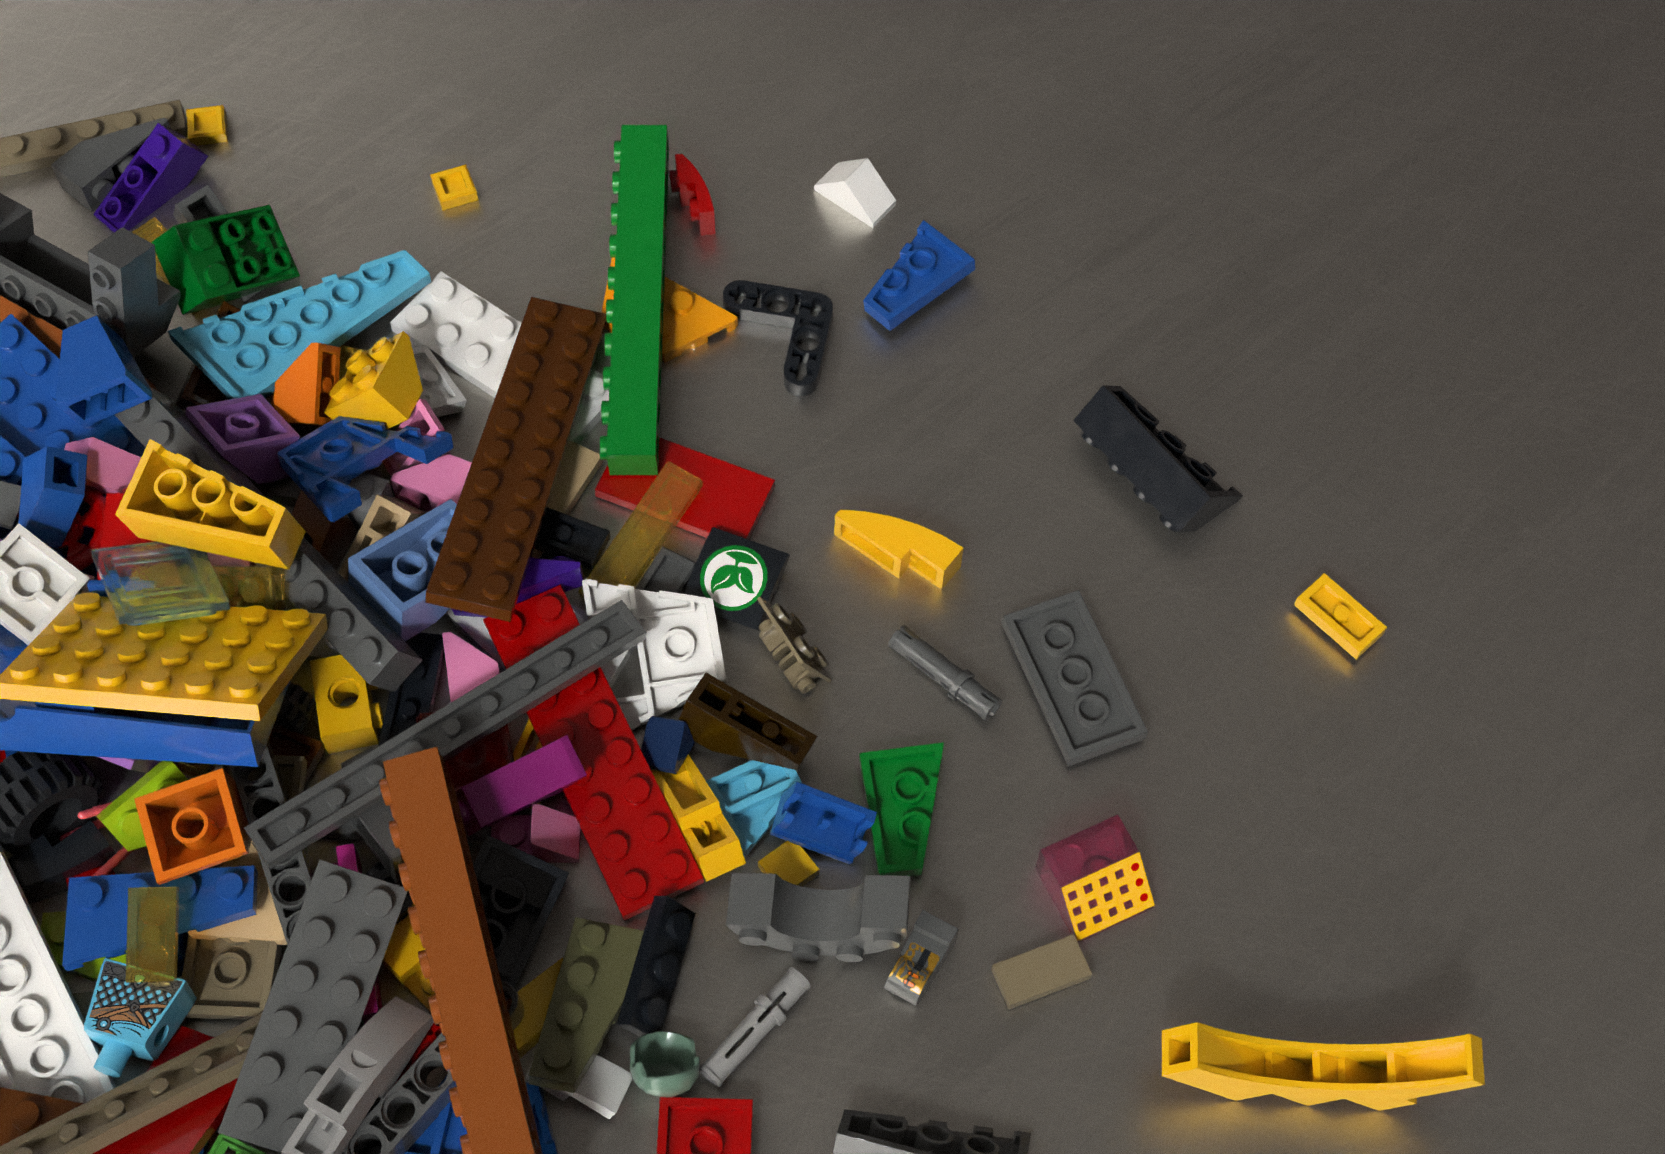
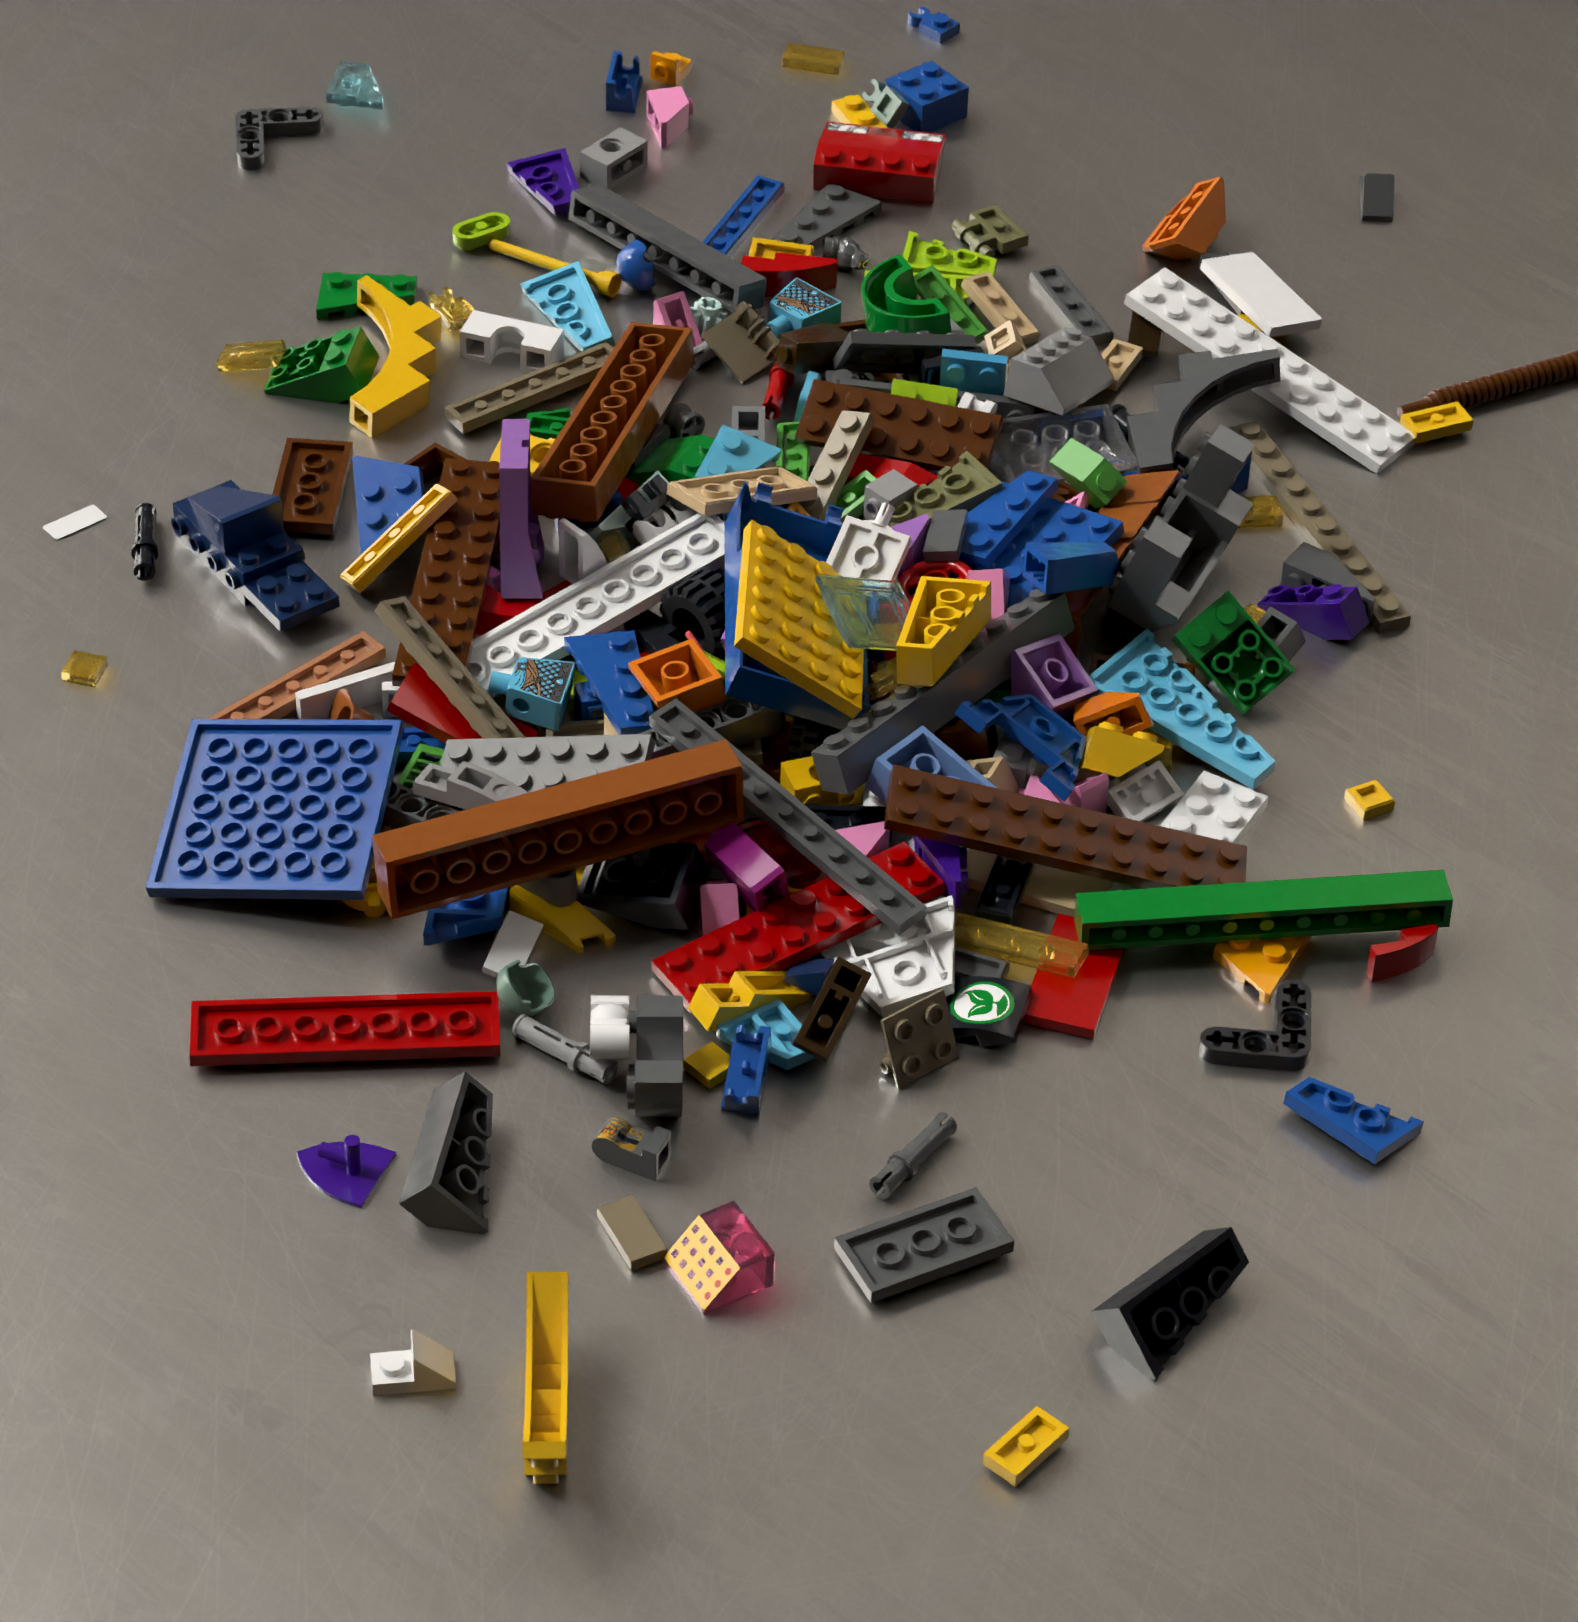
camera: 85 degrees right, 20 degrees down
blue slope [18,446,87,548] -> none
clear yellow plate [126,887,179,983] -> none
yellow tile [186,105,228,146] -> none
olive wing [528,917,644,1093] -> none
black plate [617,896,696,1037] -> none
white slope [814,158,896,228] -> none
yellow slope [834,509,964,590] -> none
green wing [859,742,944,876] -> none
none -> white piece [590,995,630,1060]

